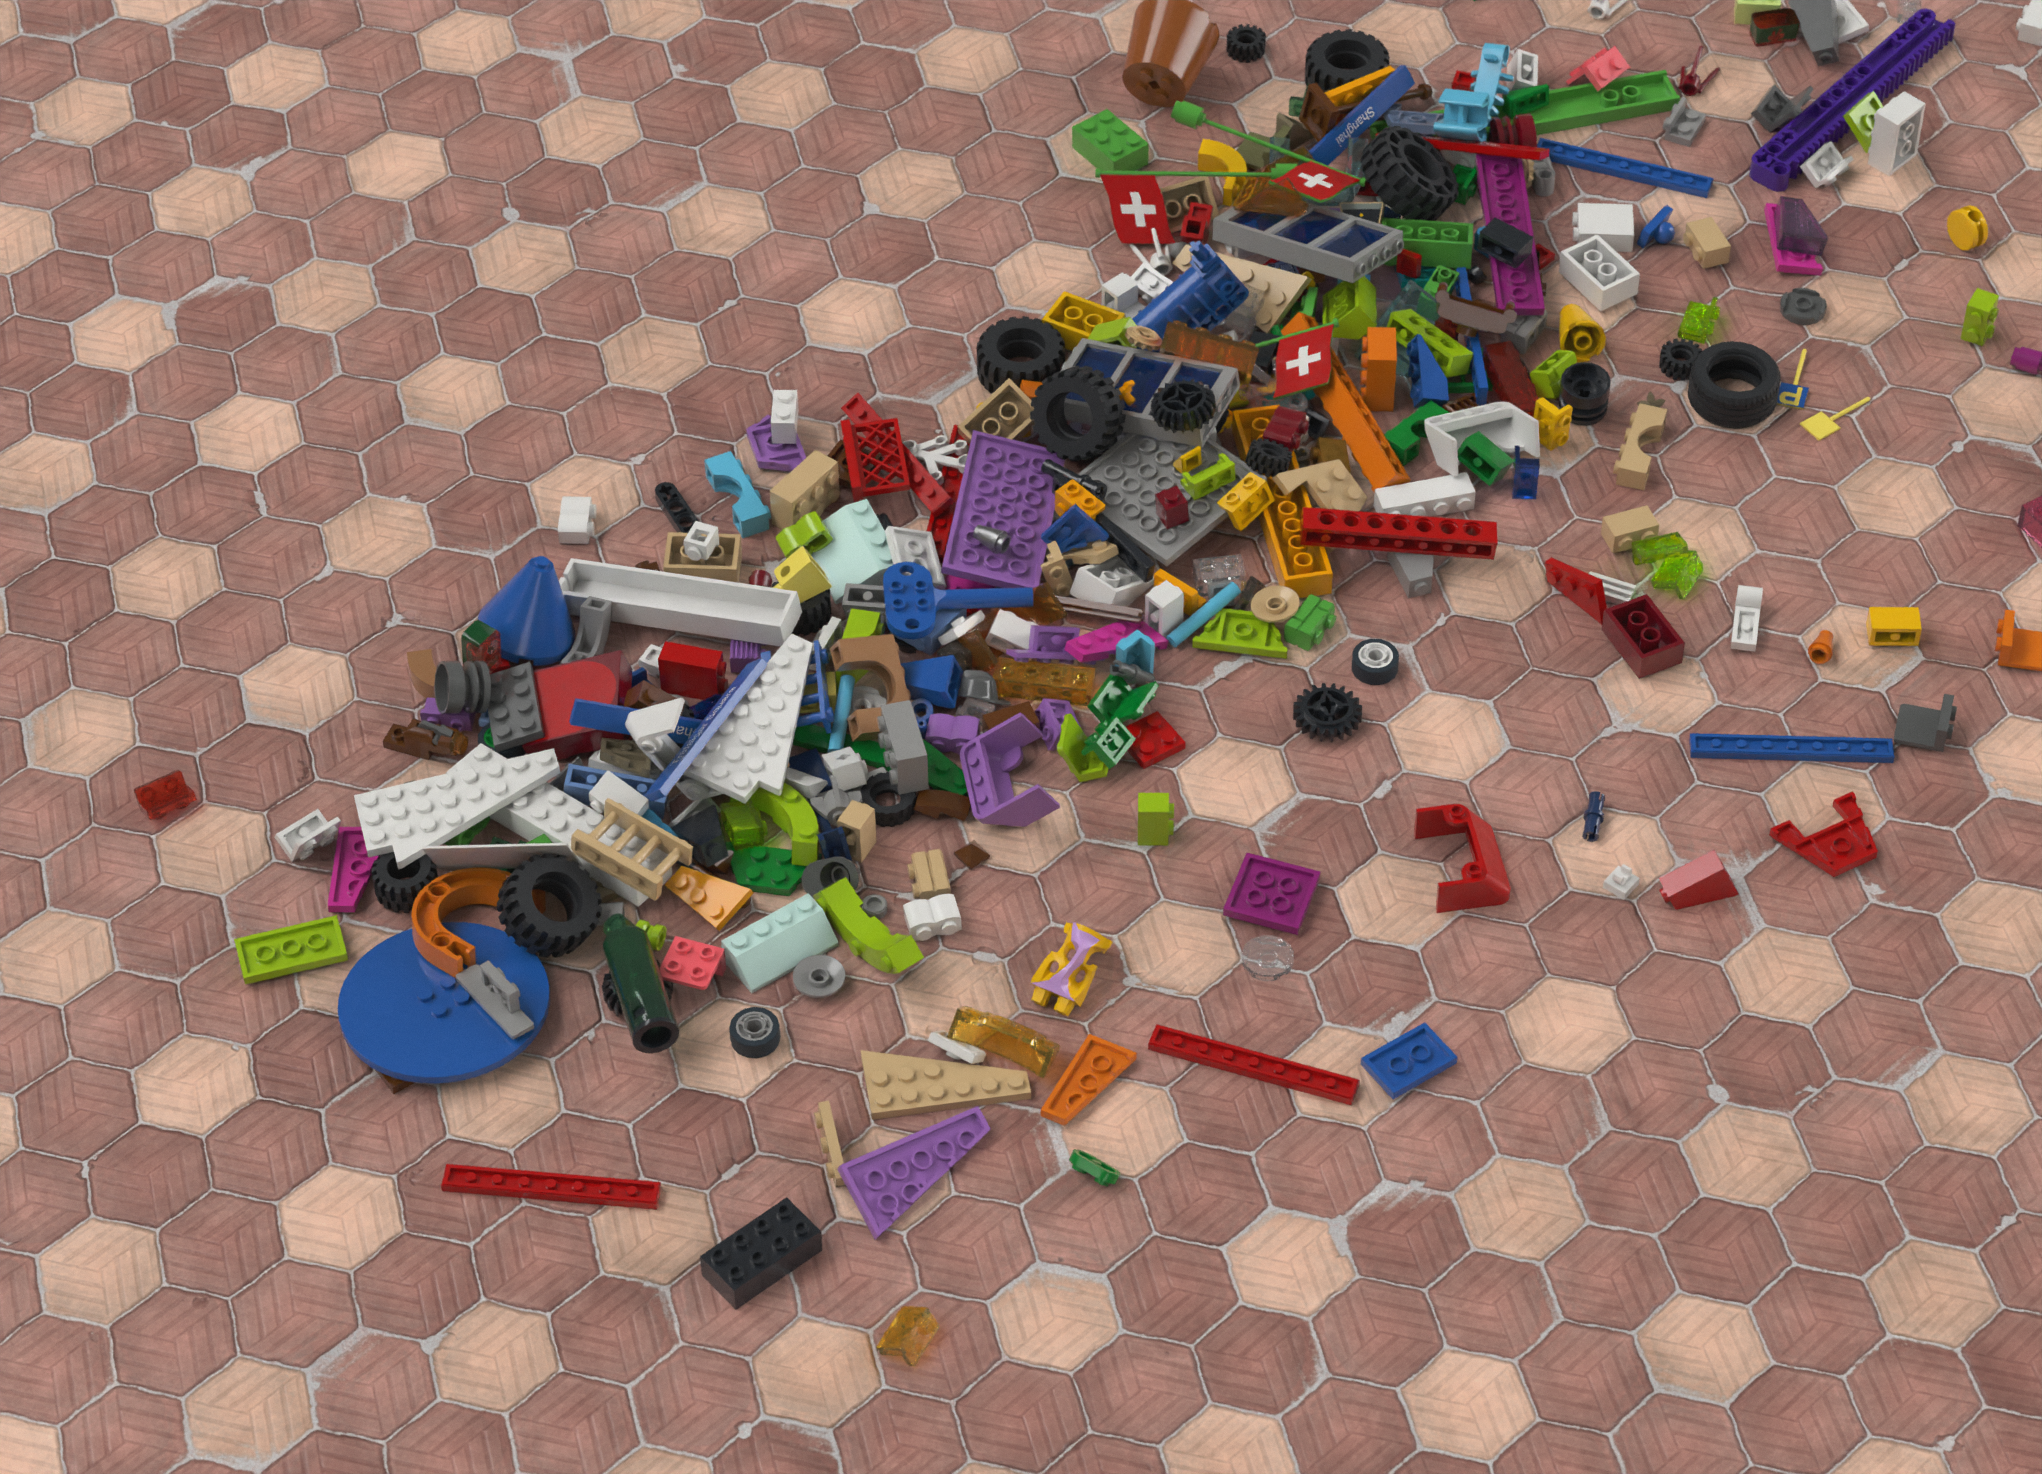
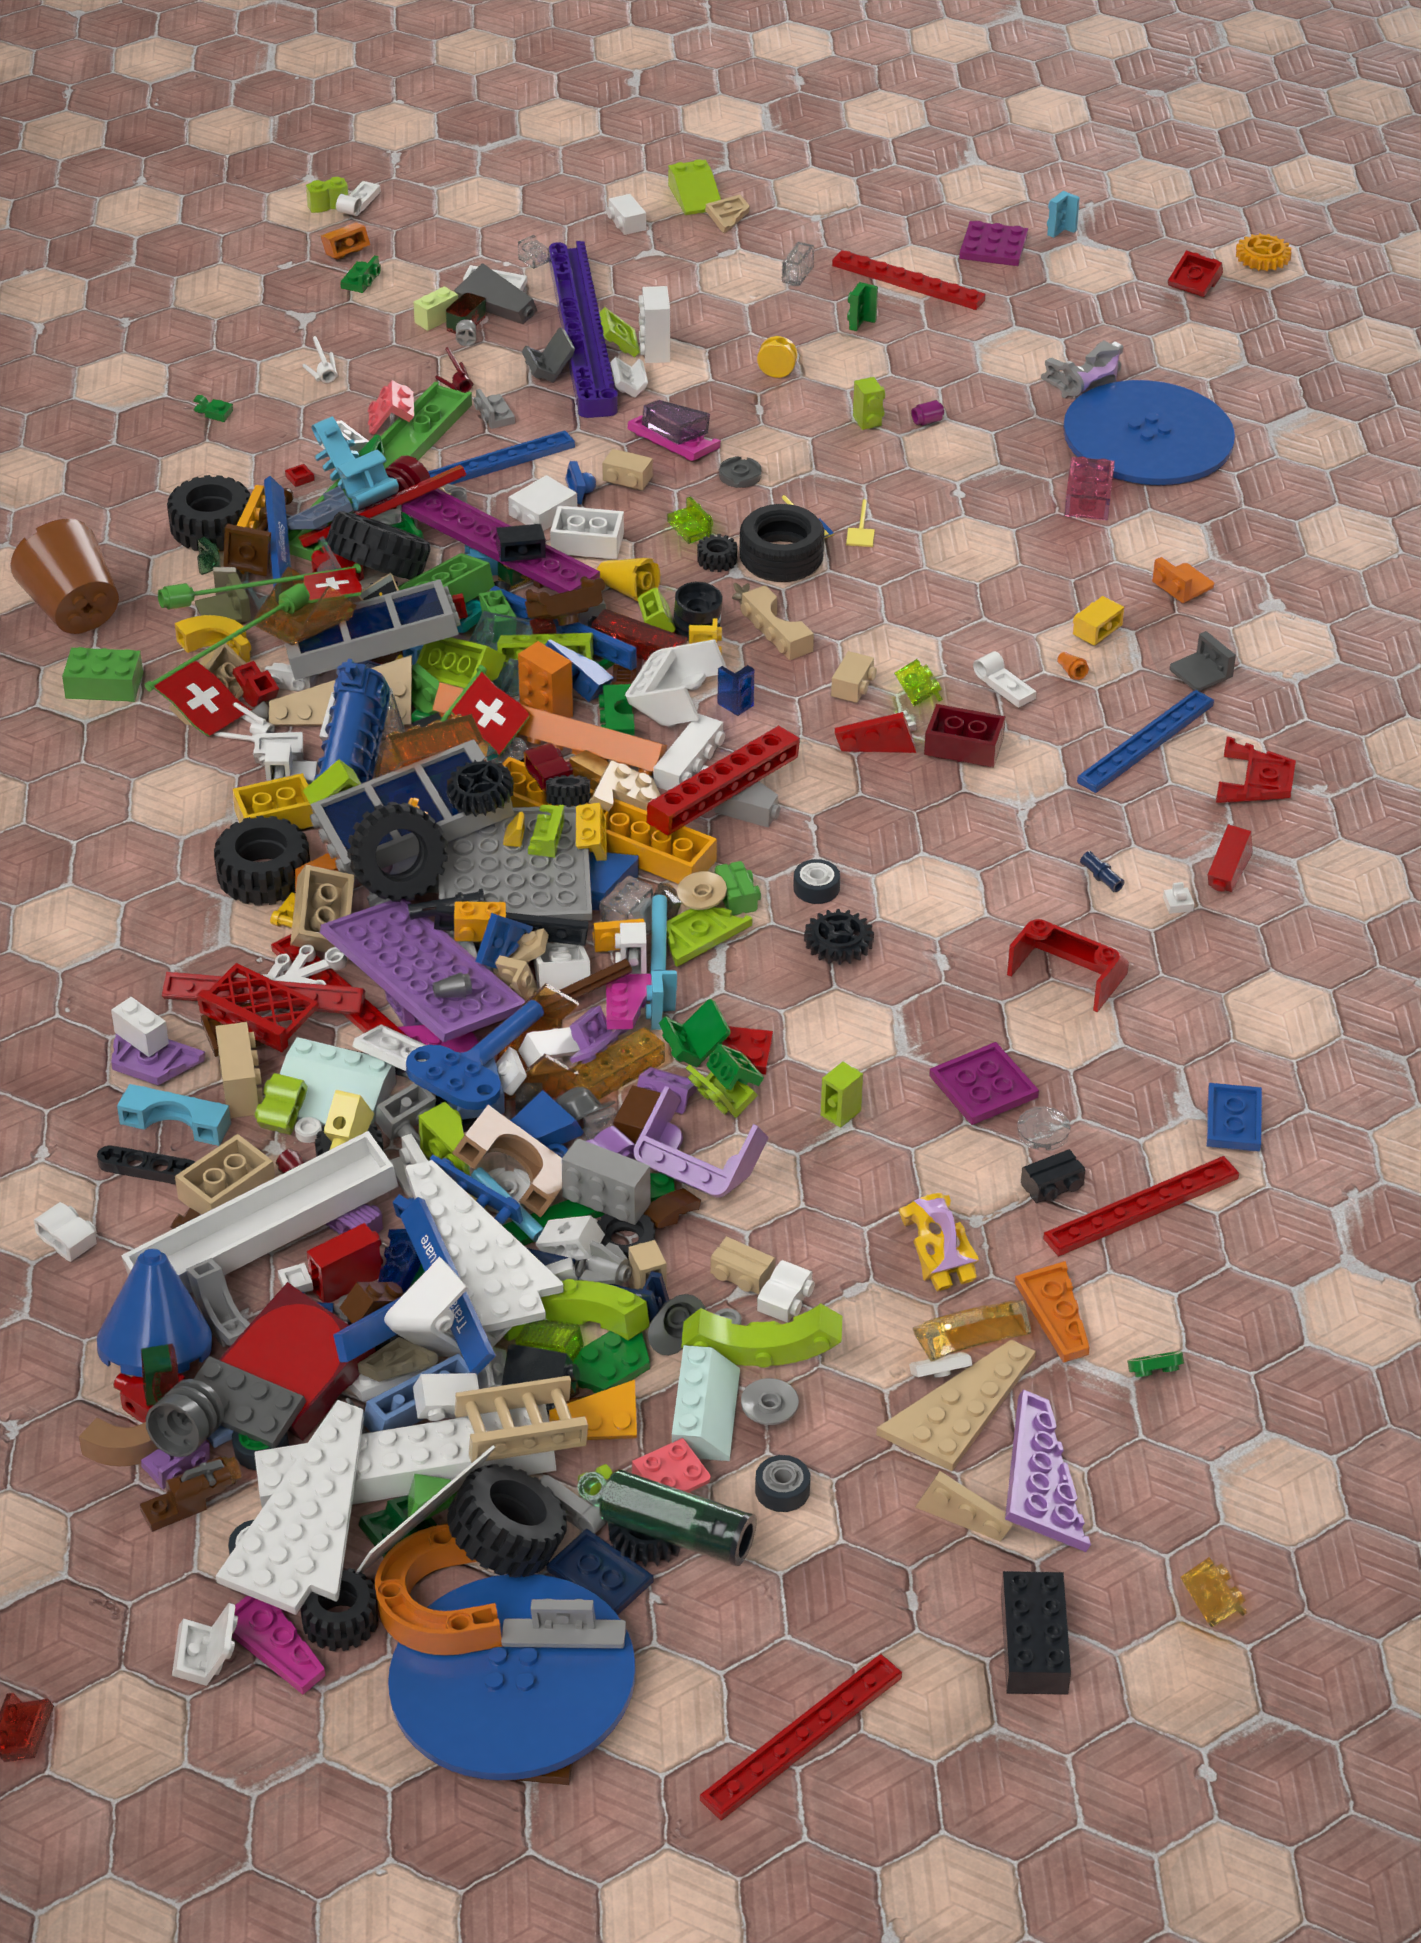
camera: 50 degrees left, 5 degrees down
lime plate [234,915,348,984] -> none
white brick [684,521,719,561] -> none
reddish brown slope [954,840,990,870] -> none
dark grey pin [1110,660,1155,686] -> none
tan gear [1125,326,1162,351] -> none
dark red brick [1155,485,1189,529] -> none
black tyre [1226,24,1266,63] -> none
green brick [1457,431,1514,486] -> none
clear neon green bracket [1632,532,1688,565] -> none
none -> light grey wheel [456,320,476,346]
none -> dark blue tile [546,1528,654,1615]
none -> blue slope [589,851,639,911]
none -> black brick [1021,1149,1085,1204]

